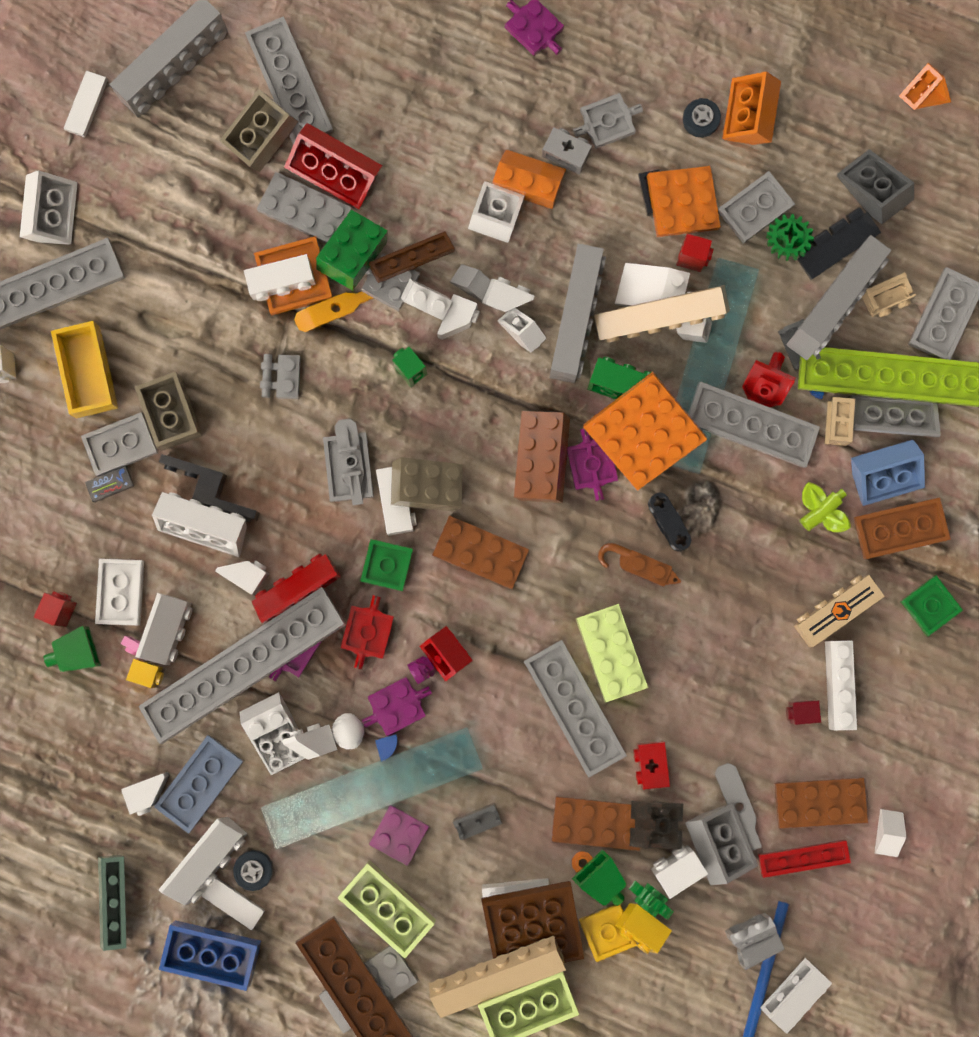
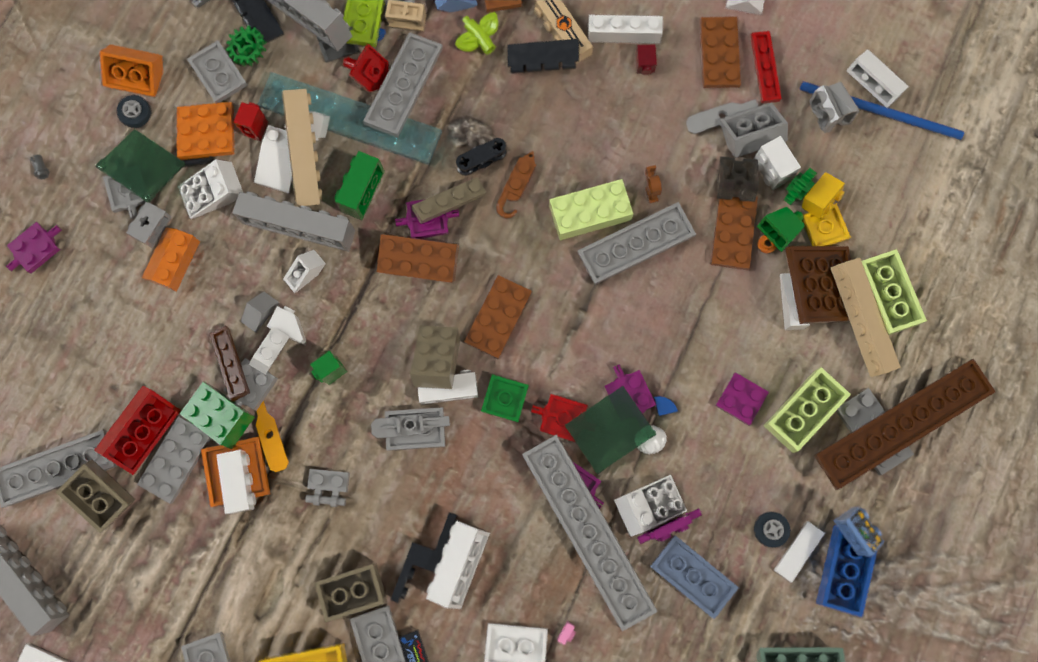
camera: 85 degrees left, 5 degrees down
white slope [121,772,169,816] -> none
yellow brick [126,659,164,688] -> none
white slope [135,593,193,665] -> none
white slope [159,817,247,906] -> none
white slope [215,560,269,596] -> none
red slope [251,553,342,624] -> none
clear light blue plate [261,727,483,849] -> none
white slope [282,723,337,760] -> none
magenta rock [407,656,436,684] -> none
red brick [419,626,473,681] -> none
dark grey hinge [453,803,503,840] -> none
white slope [468,181,525,243] -> none
white slope [482,277,534,312] -> none
orange plate [583,372,707,491] -> none
red brick [633,741,670,790] -> none
none -> dark grey pin [30,155,50,180]
none -> clear green piece [96,129,186,203]
none -> white slope [178,159,243,219]
none -> dark tan plate [412,177,486,224]
none -> black windscreen [507,38,579,74]
none -> clear green piece [565,386,657,474]
none -> magenta plate [637,508,702,545]
none -> dark orange piece [645,165,662,203]
none -> medium blue slope [833,507,884,557]

